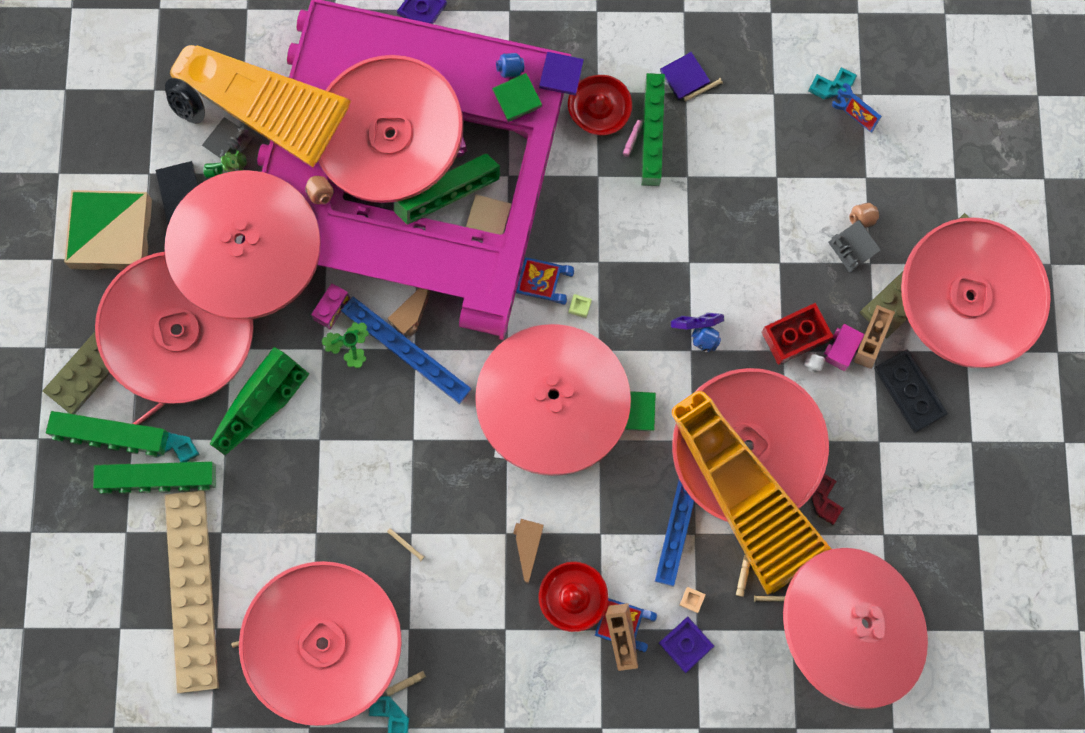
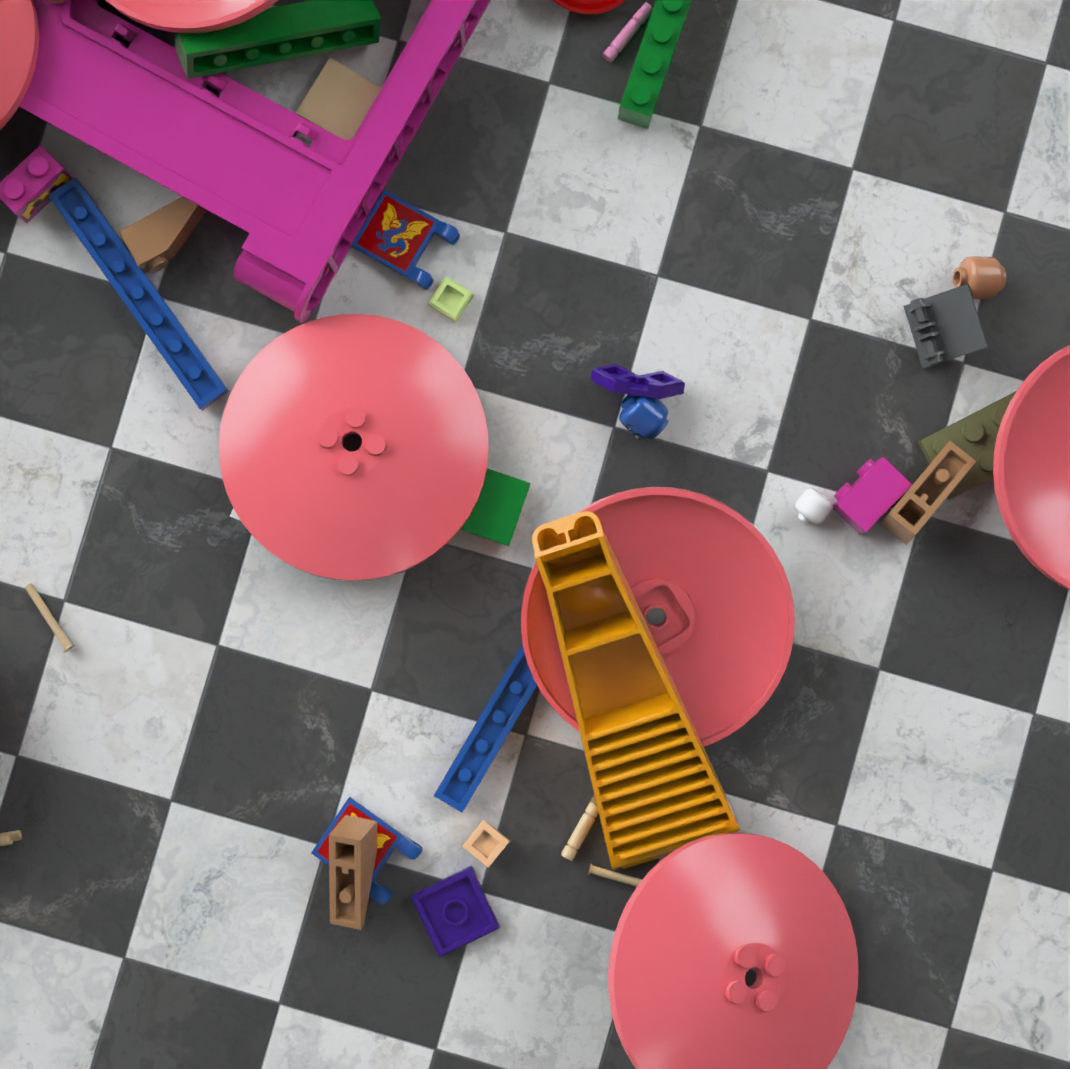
camera: 20 degrees right, 10 degrees up
bright green plant [322,322,369,368] -> none
medium nougat slope [513,519,544,584] -> none
red hat [539,562,608,632] -> none
red brick [761,303,833,365] -> none
teal tile [808,67,857,99] -> none
dark red tile [811,474,844,525] -> none
blue flag [832,83,882,133] -> none
black tile [874,349,948,433] -> none

